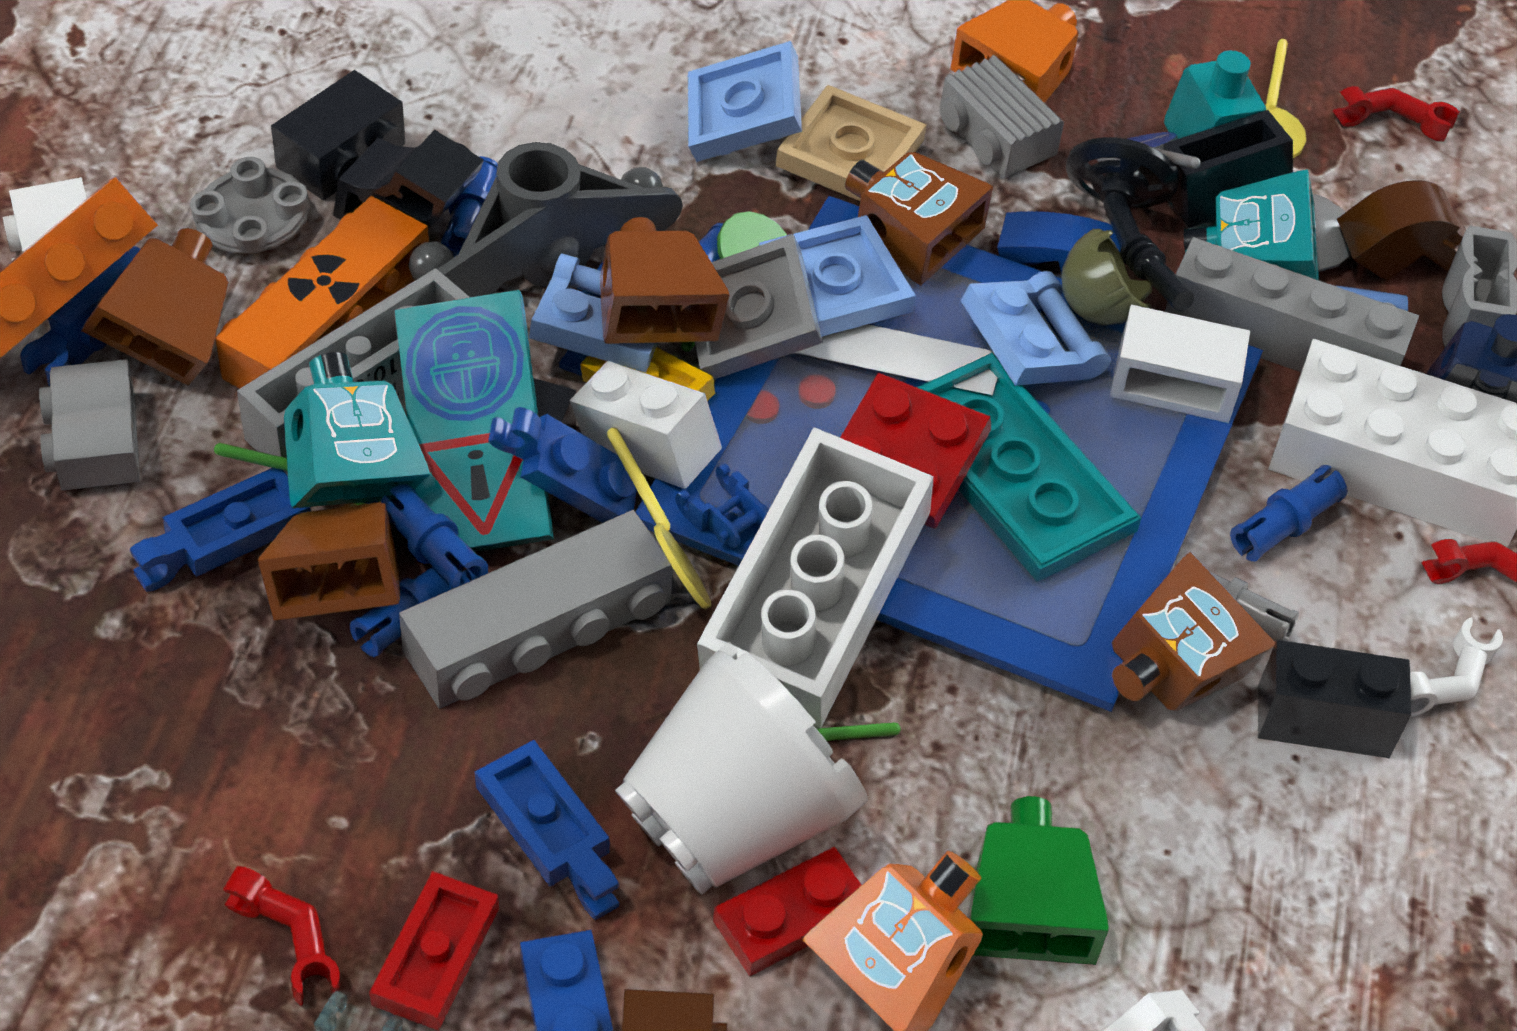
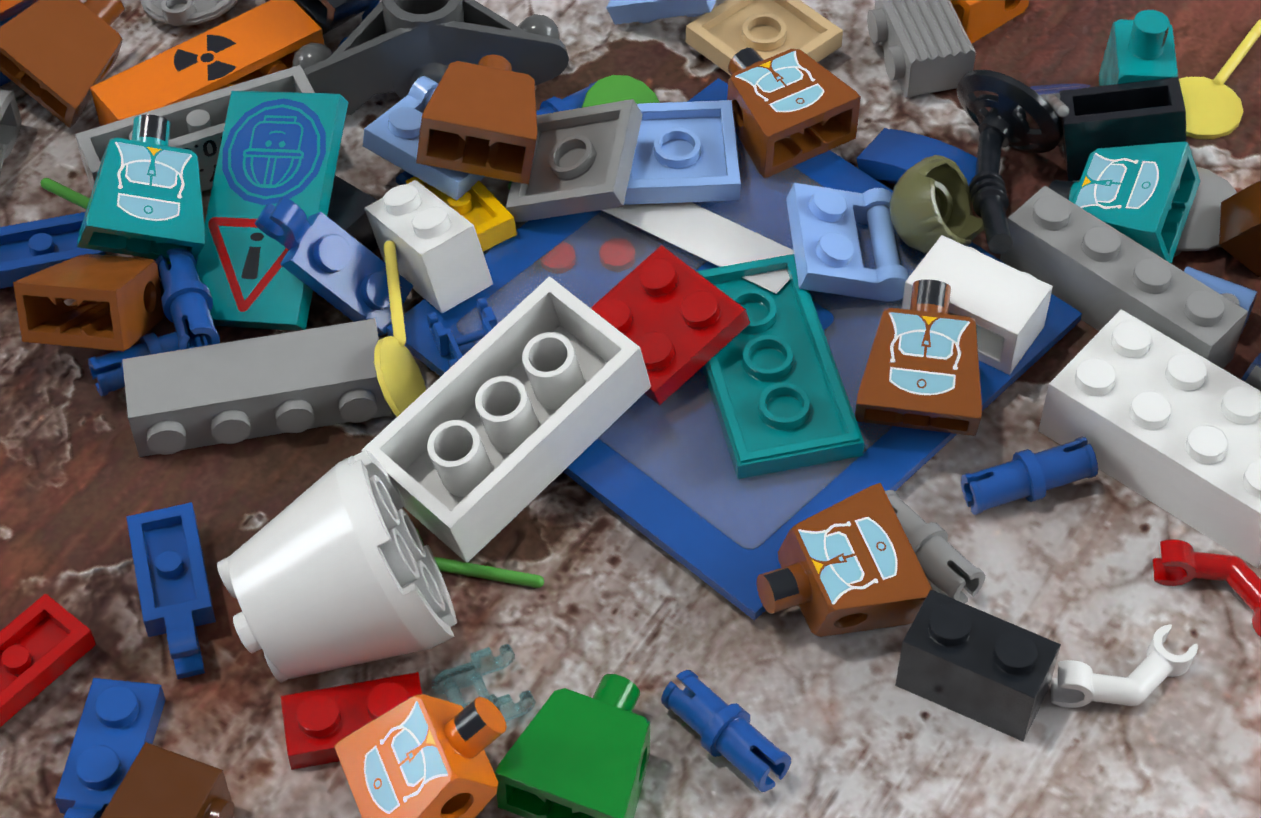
camera: 25 degrees right, 0 degrees up
none -> clear light blue piece [431,644,536,721]
none -> blue pin [661,670,791,792]
none -> dark orange torso [855,279,982,436]

